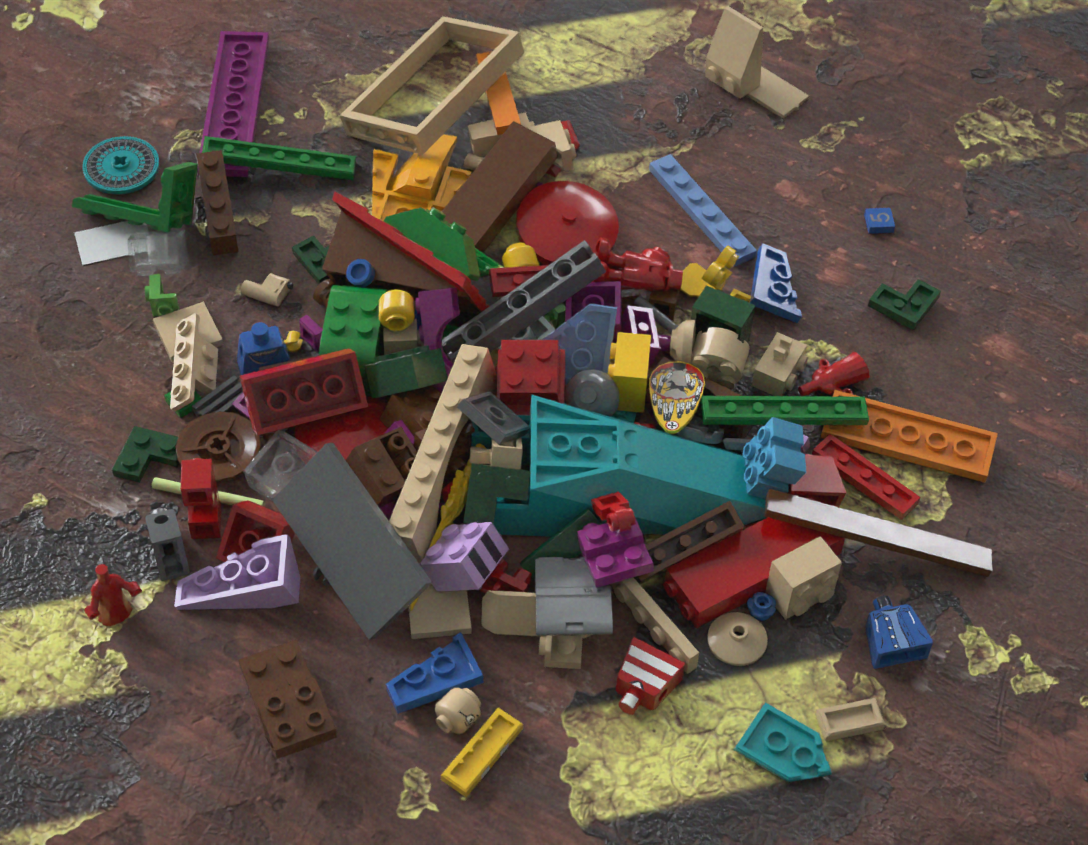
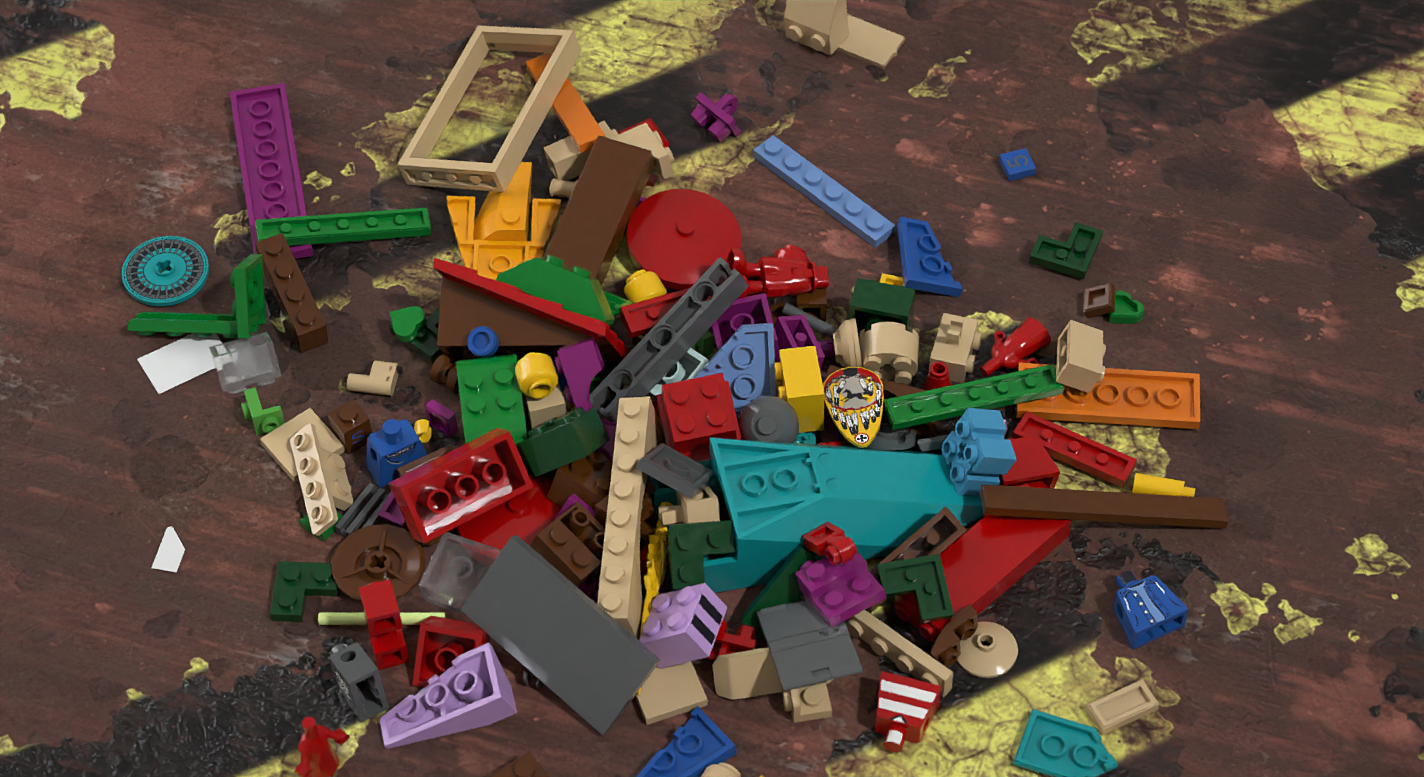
camera: 10 degrees left, 0 degrees up
yellow piece [681,245,739,297] -> none
blue plate [747,592,776,620] -> none
tan brick [765,536,842,620] -> none
none -> white sticker [151,527,185,572]
none -> reddish brown brick [328,399,372,454]
none -> green tile [389,306,426,342]
none -> magenta hips [690,92,742,142]
none -> dark green plate [876,554,954,623]
none -> red cone [922,361,951,391]
none -> reddish brown slope [931,604,978,667]
none -> tan brick [1056,320,1106,393]
none -> reddish brown tile [1083,283,1115,318]
none -> green tile [1109,291,1144,324]
none -> yellow cylinder [1132,473,1195,497]

